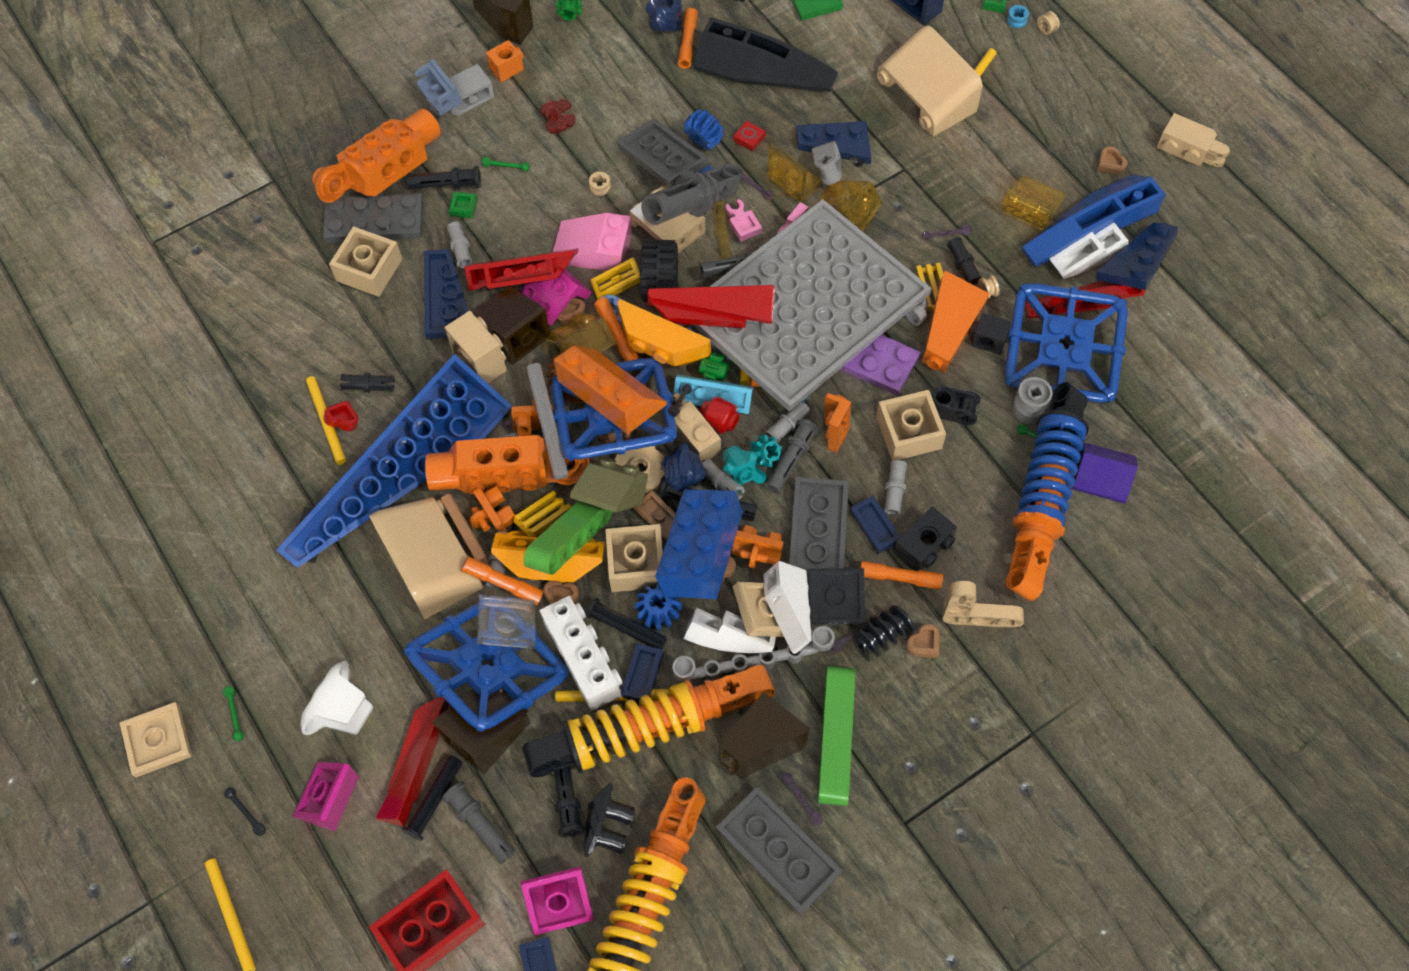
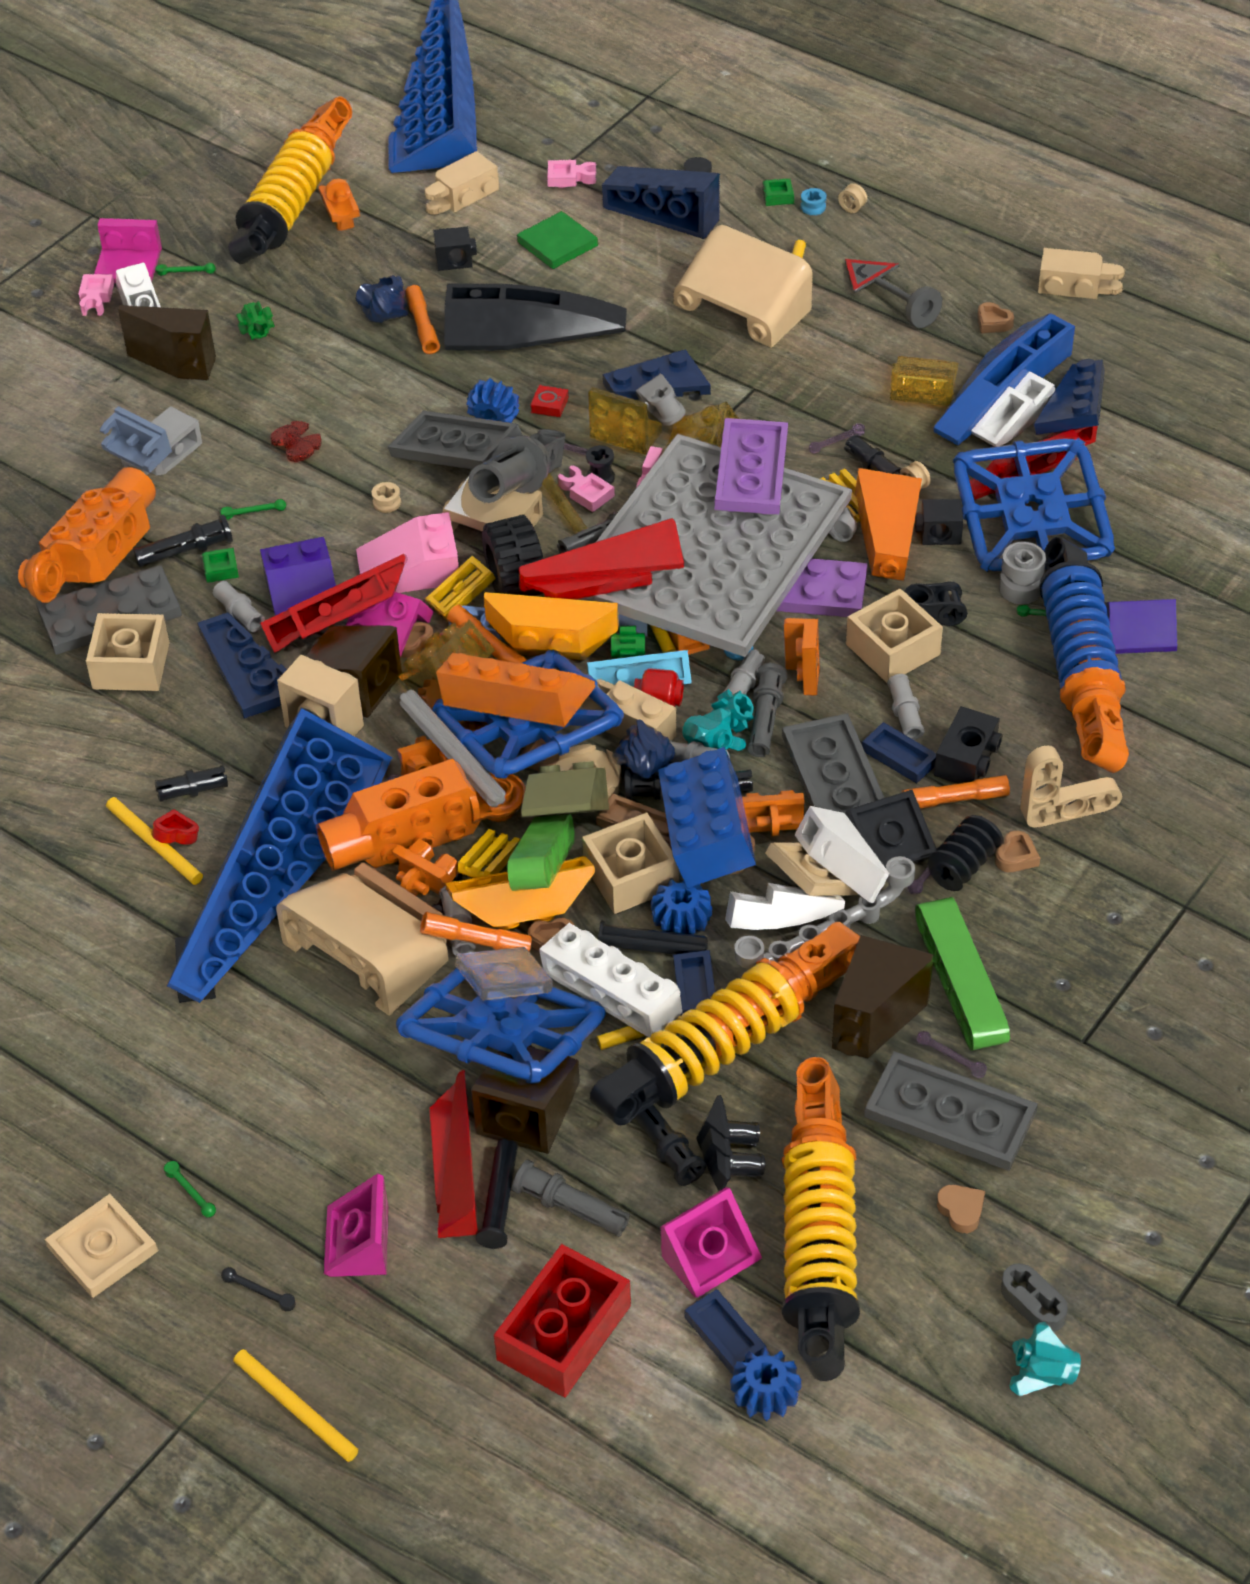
camera: 20 degrees left, 15 degrees down
white piece [300,661,373,735] -> none
orange brick [486,40,524,82] -> none
black hinge [668,384,692,417] -> none
none -> dark purple slope [260,537,336,616]
none -> black bush [586,445,615,485]
none -> medium lavender plate [714,418,788,515]
none -> dark grey piece [845,259,942,328]
none -> medium nougat tile [937,1185,985,1233]

